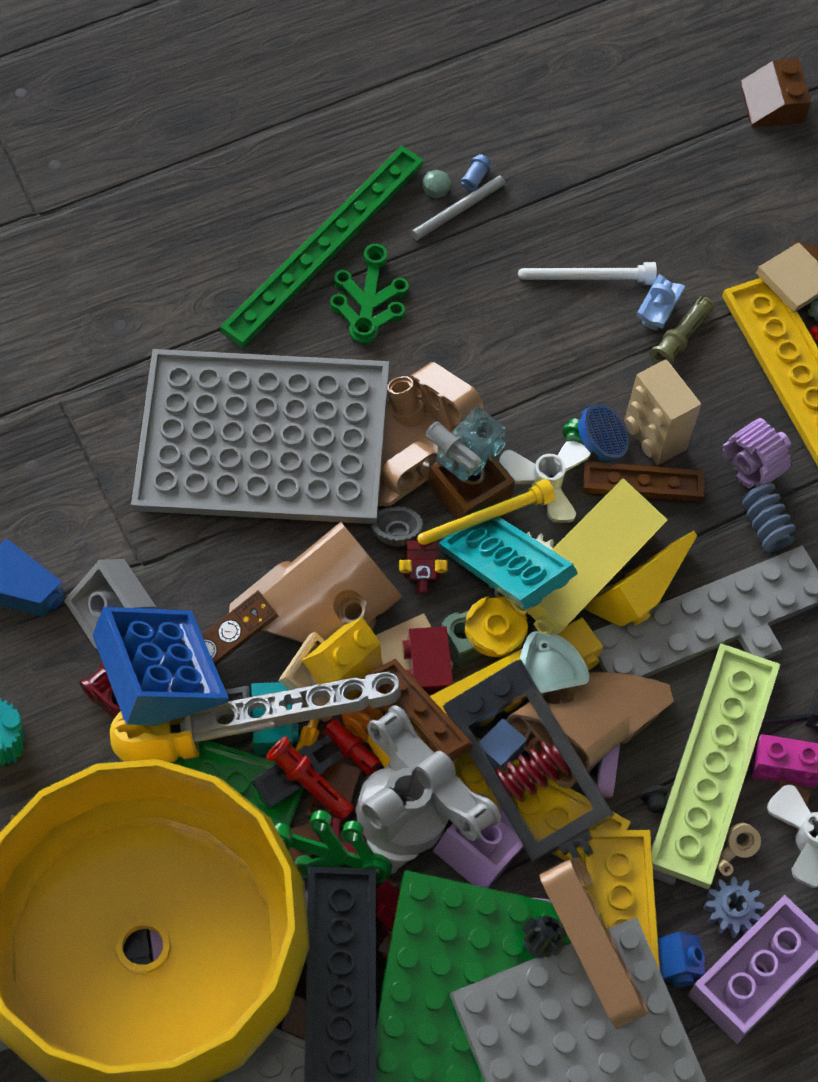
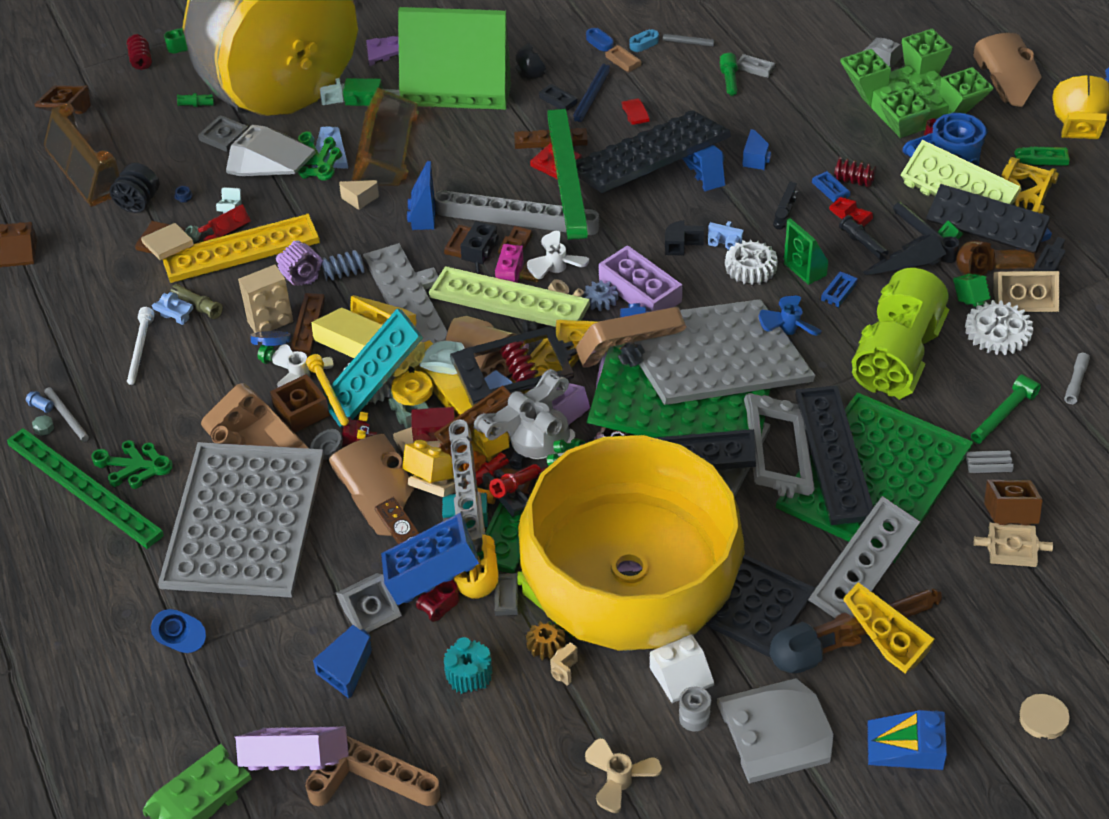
camera: 80 degrees left, 15 degrees down
light grey axle [425,421,481,472] -> none
clear light blue brick [436,406,506,482] -> none
none -> blue piece [151,609,206,653]

